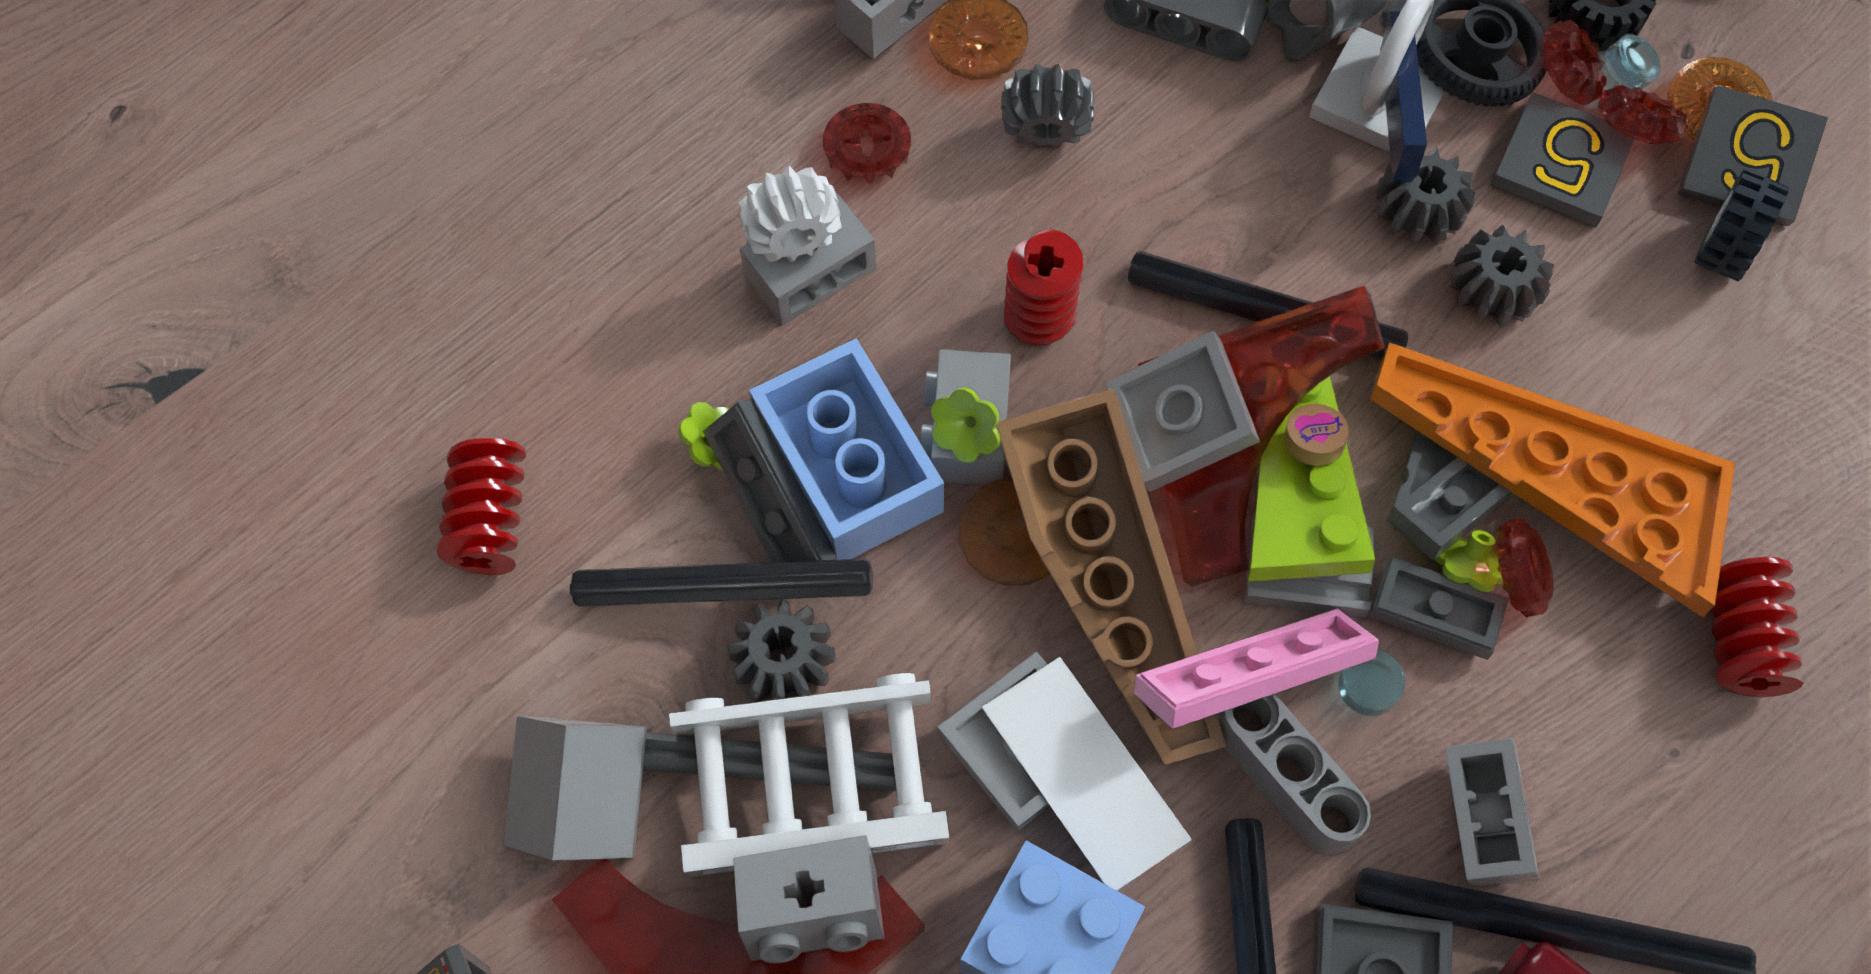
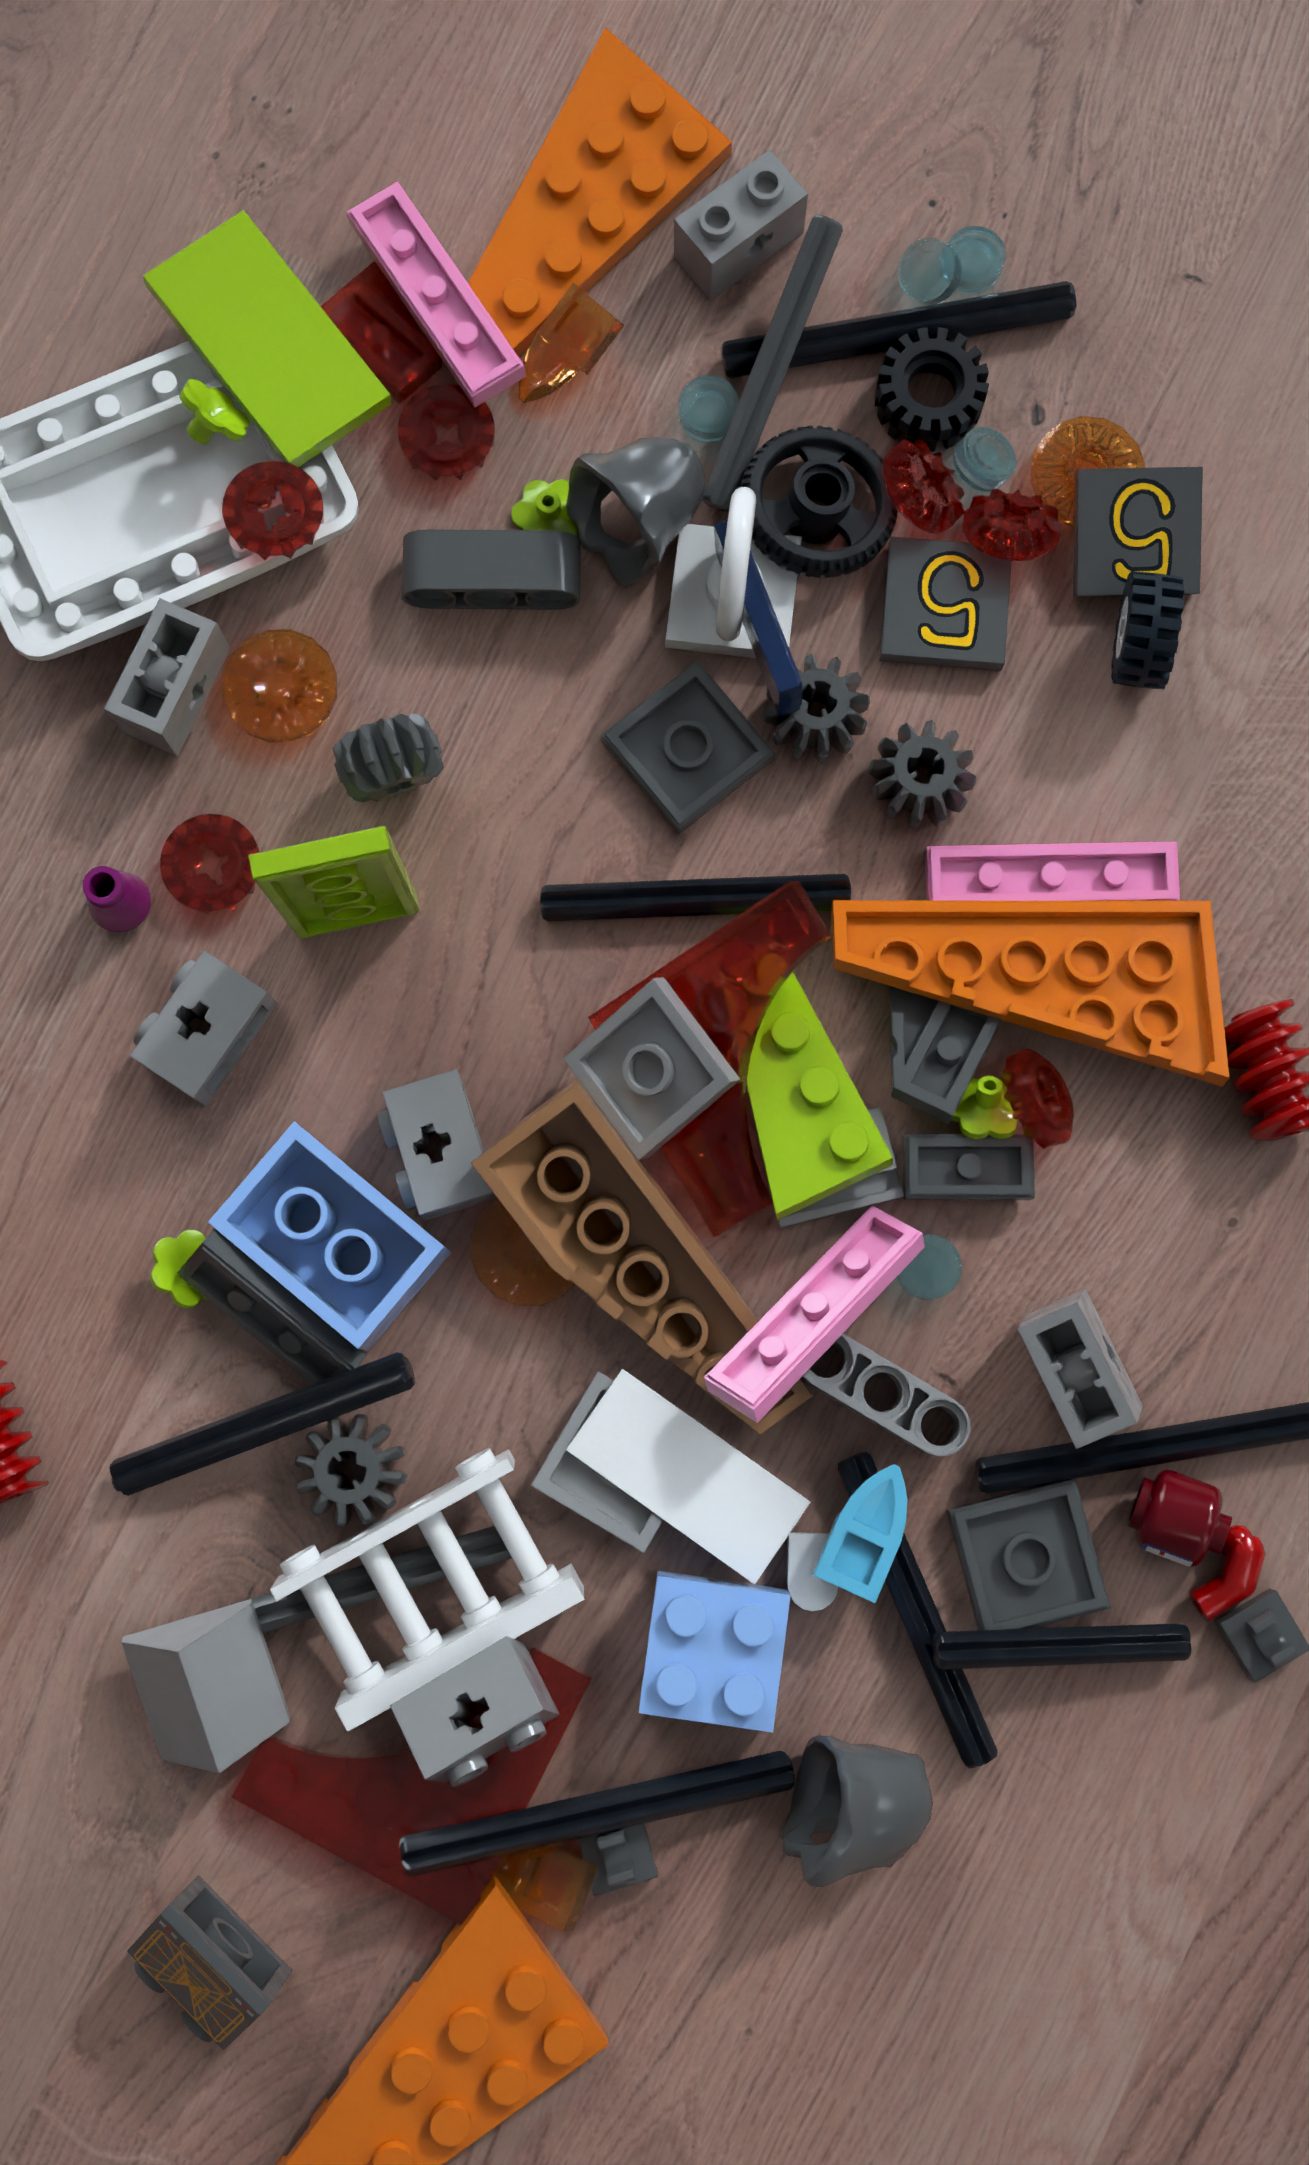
camera: 20 degrees left, 15 degrees up
white gear [738,166,842,263] -> none
lime plant [931,387,1001,463] -> none
red piece [1004,228,1084,345] -> none
medium nougat tile [1284,404,1349,466] -> none
none -> magenta cone [83,866,151,932]
none -> lime tile [248,826,420,939]
none -> dark grey tile [601,661,776,834]
none -> white tile [786,1532,838,1611]
none -> medium azure plate [812,1464,907,1603]
none -> bright pink tile [924,842,1180,901]

